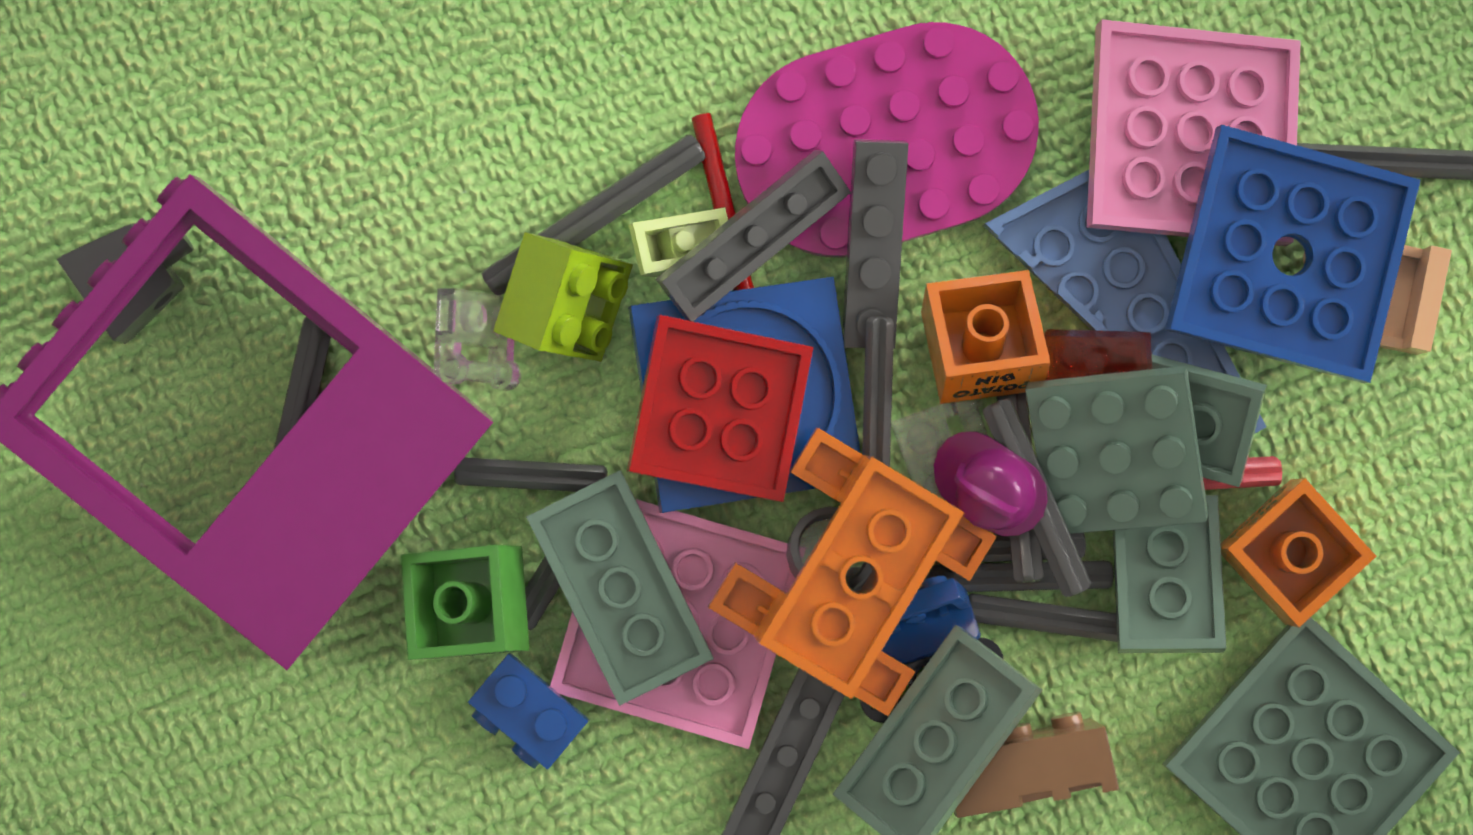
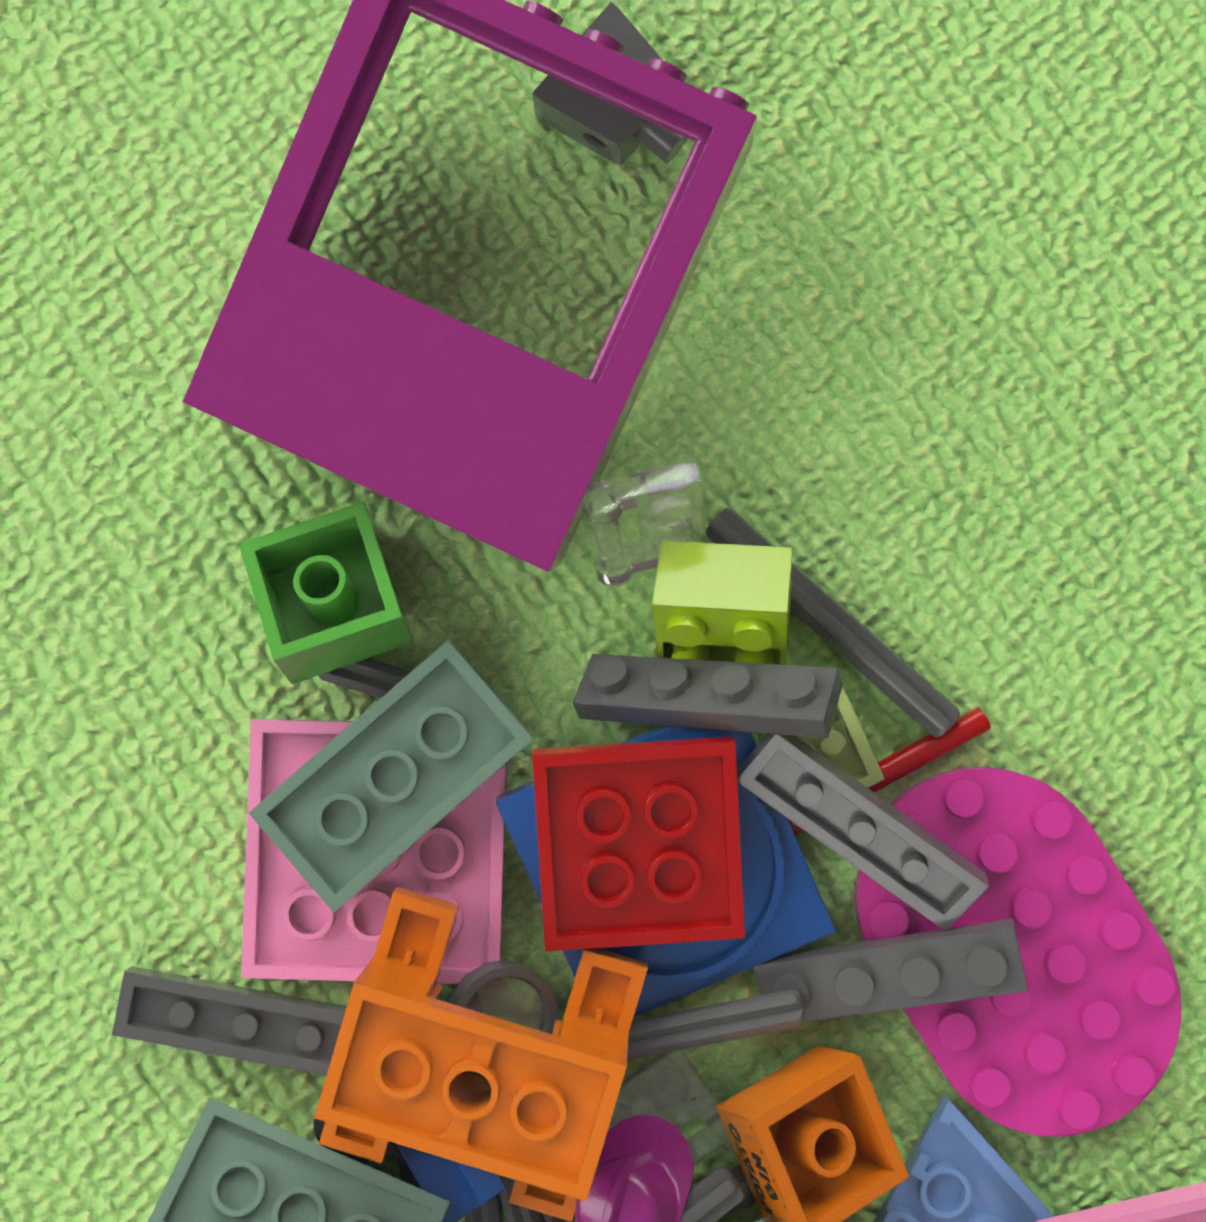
camera: 80 degrees right, 0 degrees up
dark grey axle [274,317,331,449] -> none
dark grey axle [454,457,608,492] -> none
blue bracket [468,653,590,770] -> none
none -> dark grey plate [572,654,843,738]

